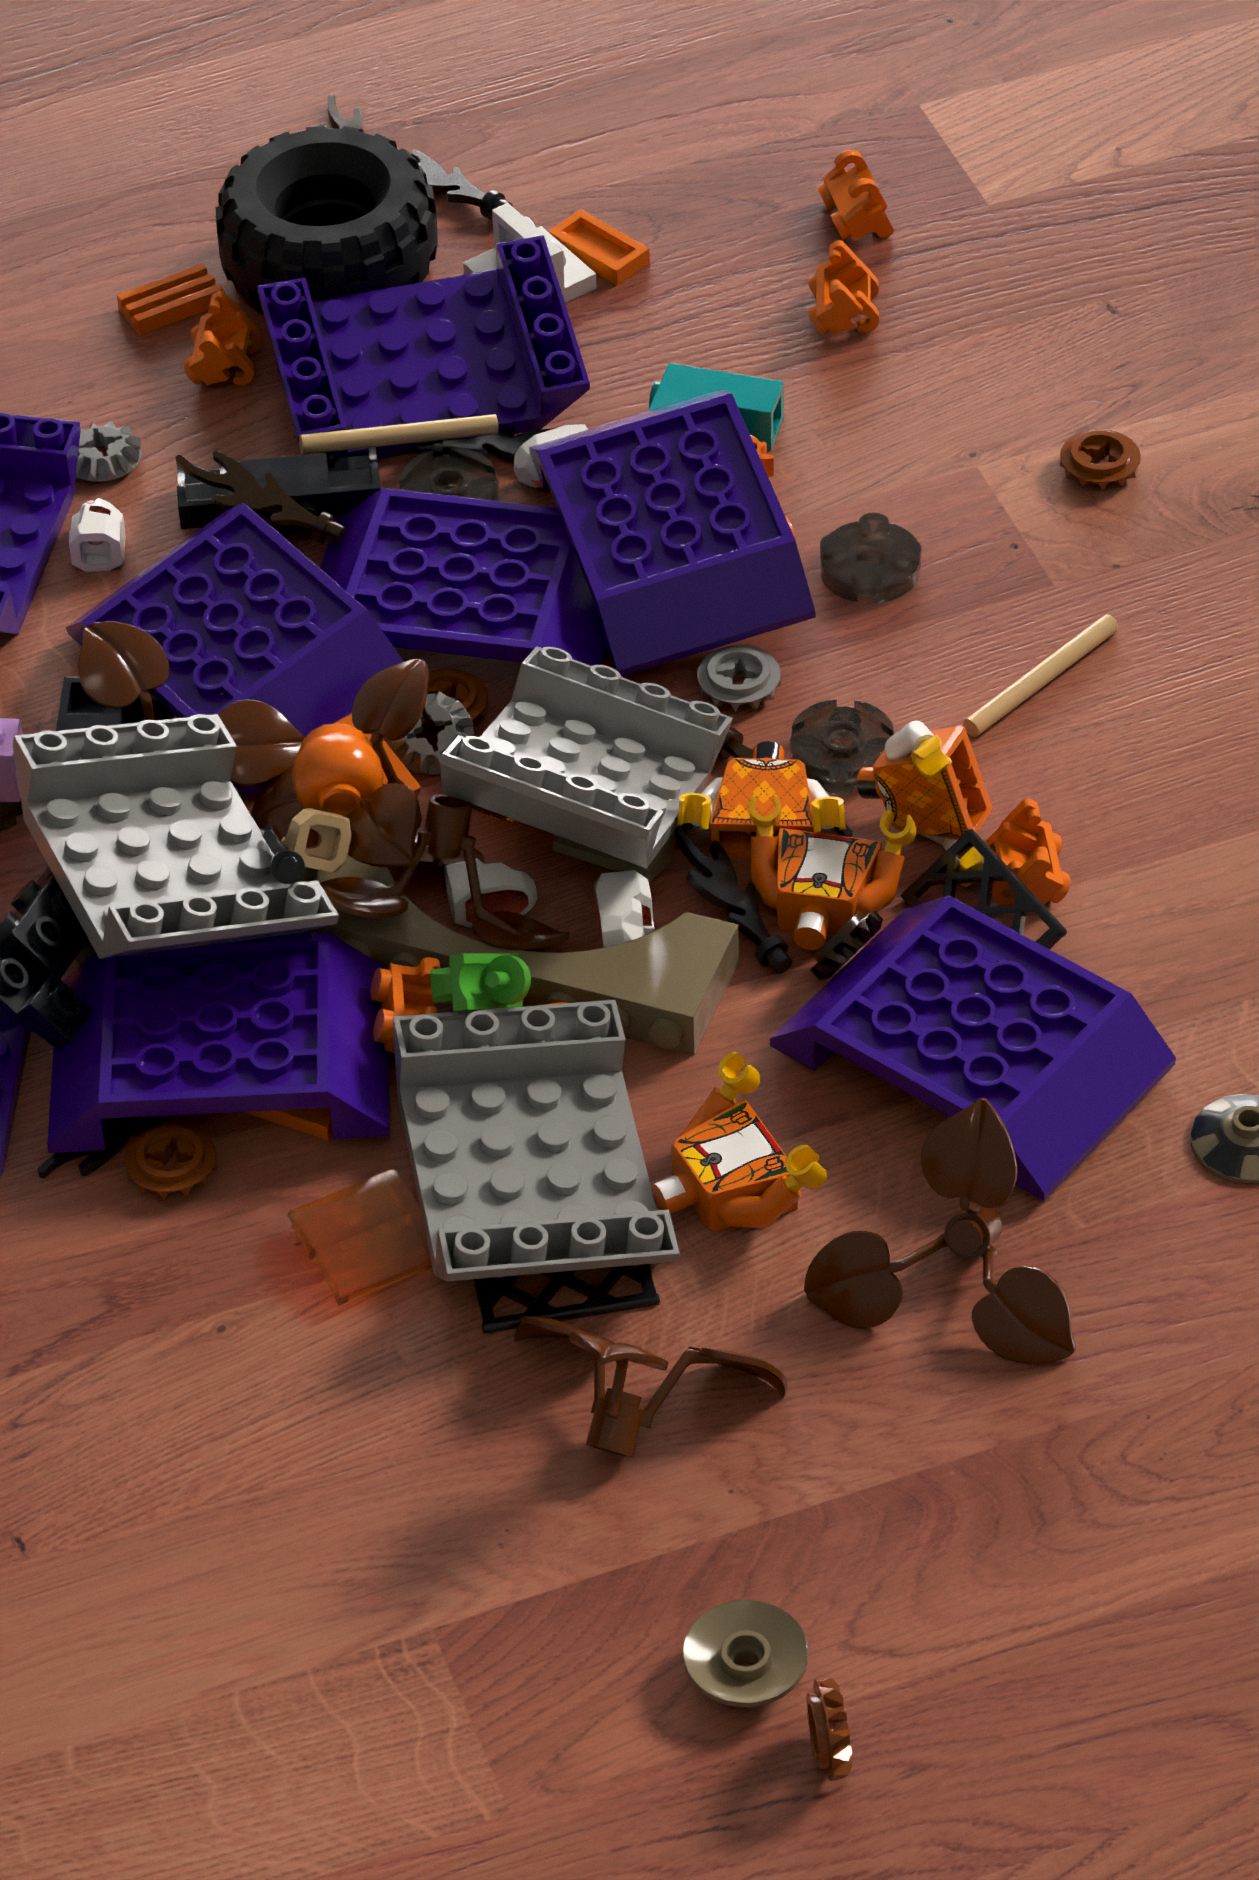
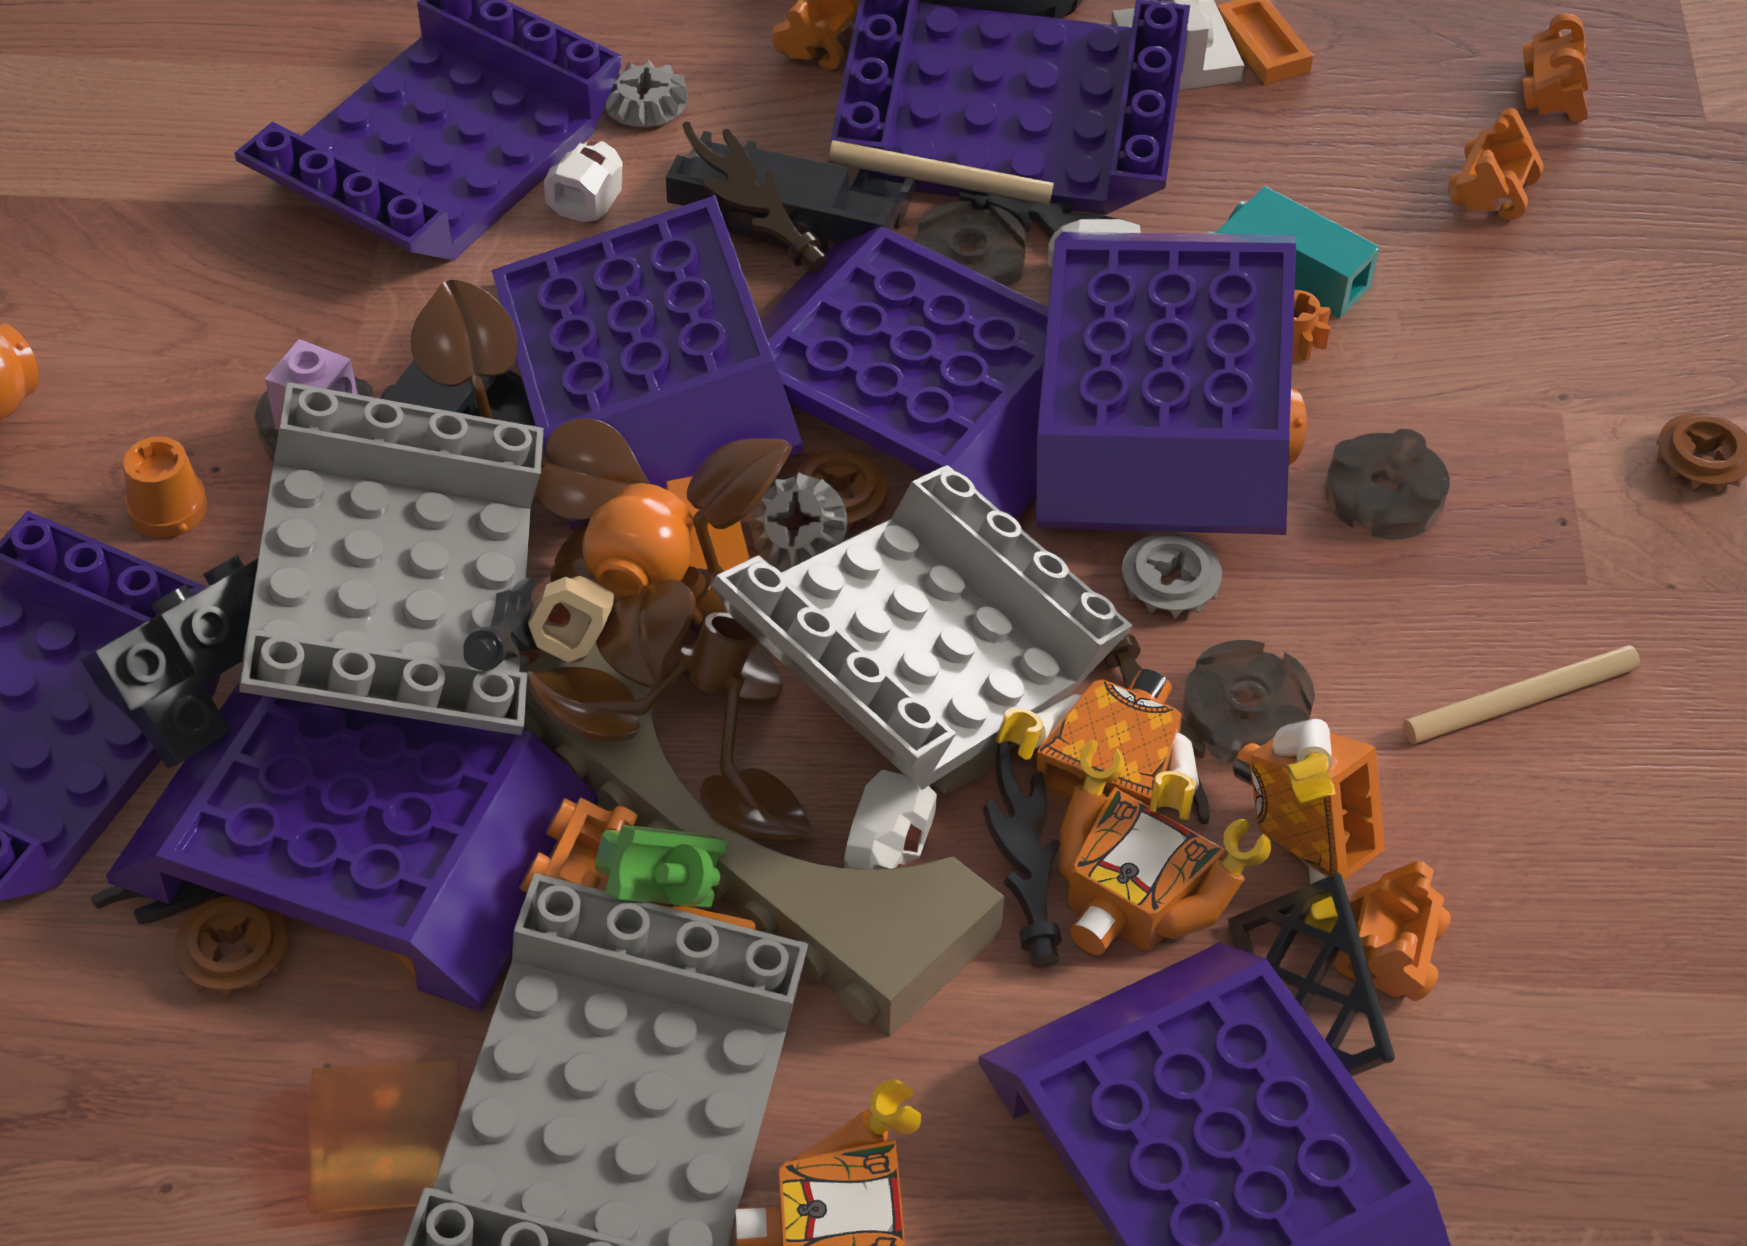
camera: 20 degrees right, 5 degrees up
white rock [444,858,538,928] -> none
dark brown gear [810,909,883,980] -> none

